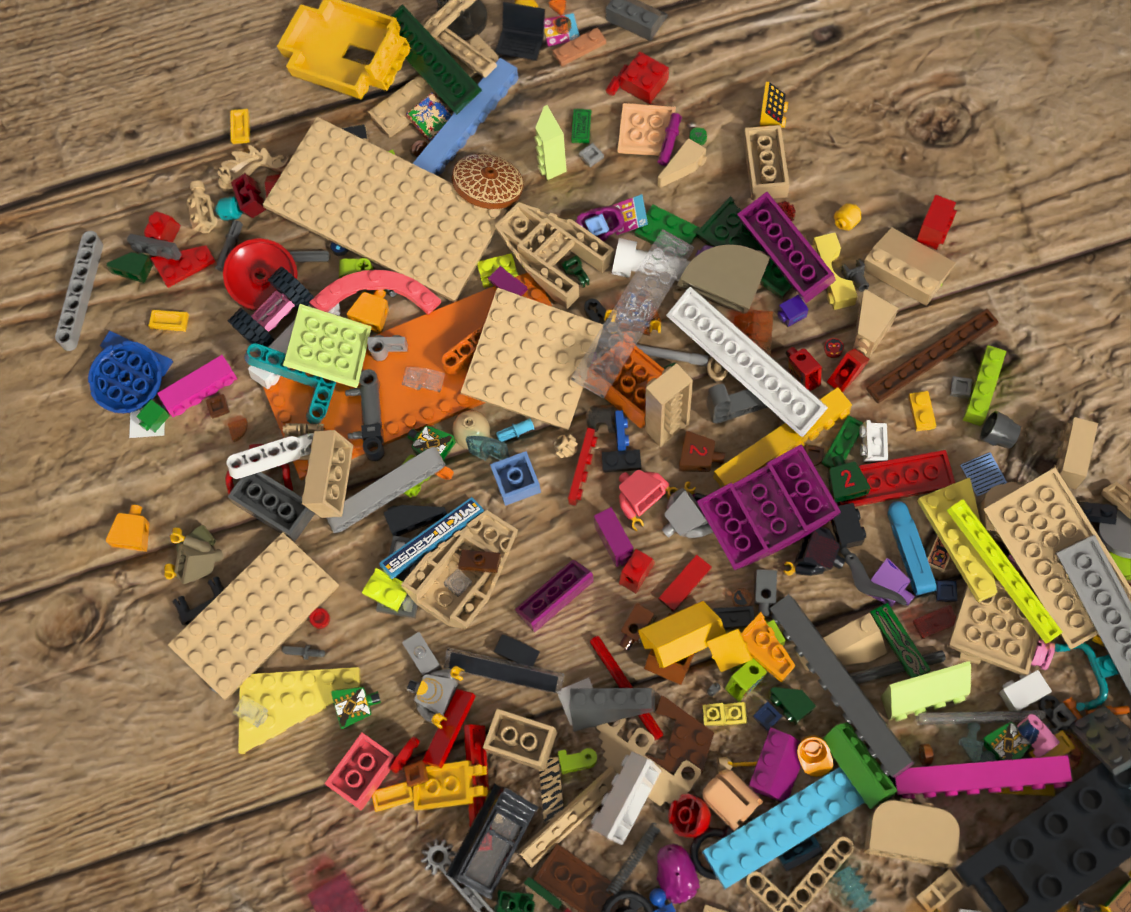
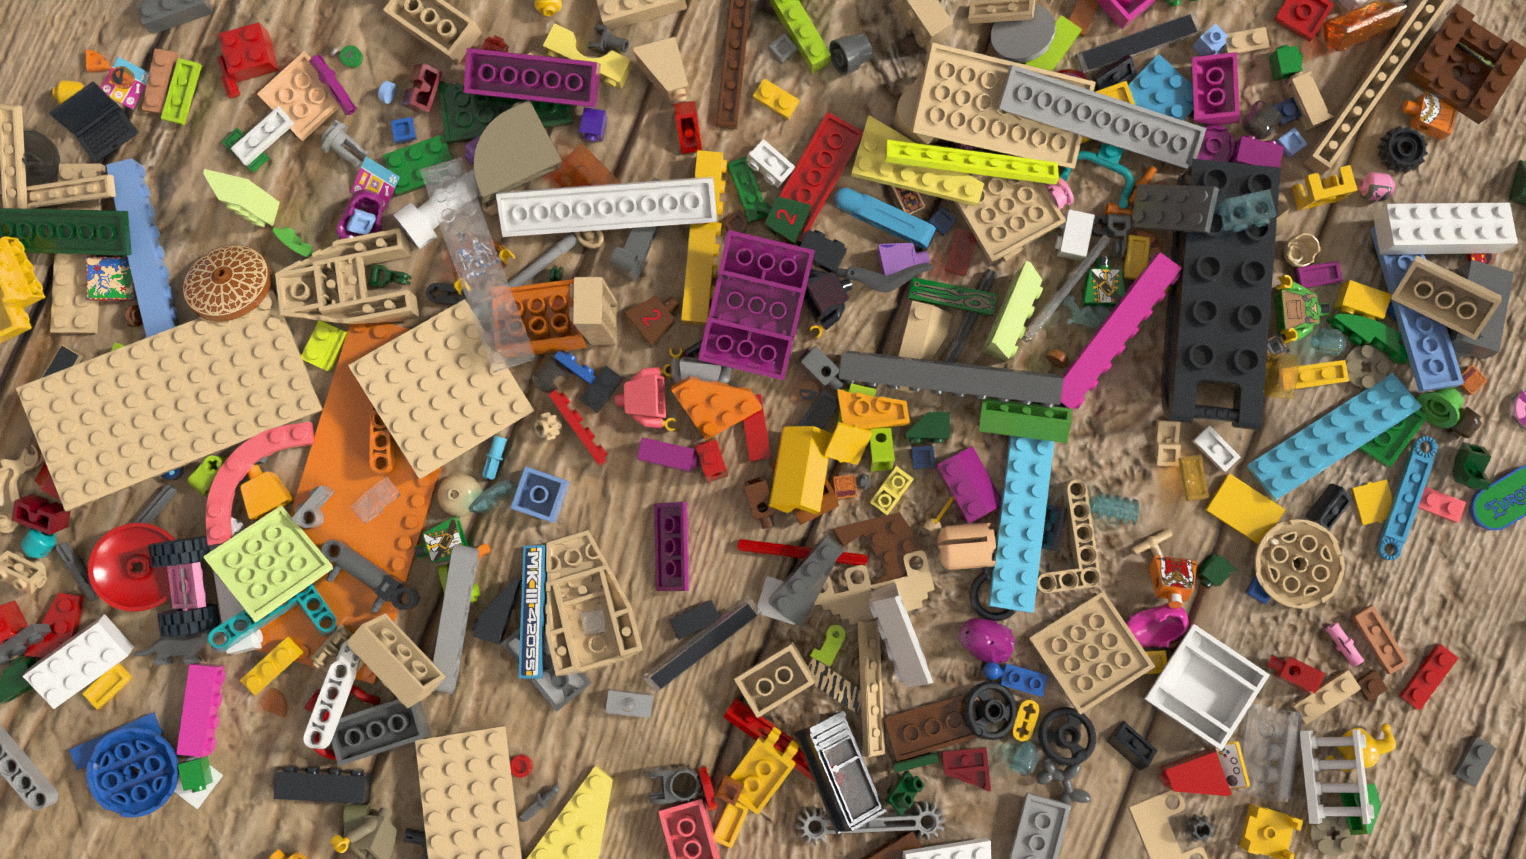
camera: 55 degrees left, 15 degrees up
reddish brown plate [206,394,230,419] -> none
torso [331,686,381,729] -> none
neon yellow plate [362,568,407,612] -> none
light grey torso [407,666,465,729] -> none
red tile [422,689,476,769] -> none
reddish brown plate [458,549,501,573] -> none
magenta tile [488,266,528,296] -> none
light grey tile [579,143,604,167] -> none
dark grey piece [606,823,661,896] -> none
tan slope [658,138,707,188] -> none
red cylinder [668,794,711,837] -> none
red torso [785,347,822,391] -> none
light orange cap [797,735,833,777] -> none
red tile [824,338,844,358] -> none
tan brick [863,799,960,869] -> none
light blue sticker [960,452,1007,496] -> none
bright pink leg [1017,714,1060,758] -> none
black plate [1077,501,1117,525] -> none
none -> white brick [23,614,134,709]
none -> dark grey animal [133,629,221,665]
none -> lime plate [161,58,202,126]
none -> white tile [230,106,295,166]
none -> yellow plate [240,637,303,696]
none -> bright green slope [273,226,314,258]
none -> black brick [273,765,371,804]
none -> light grey piece [320,120,370,169]
none -> light blue tile [378,81,397,104]
none -> blue plate [390,117,417,144]
none -> dark red brick [401,63,443,114]
none -> dark grey piece [644,763,701,804]
none -> orange plate [671,376,762,440]
none -> tile [833,475,858,499]

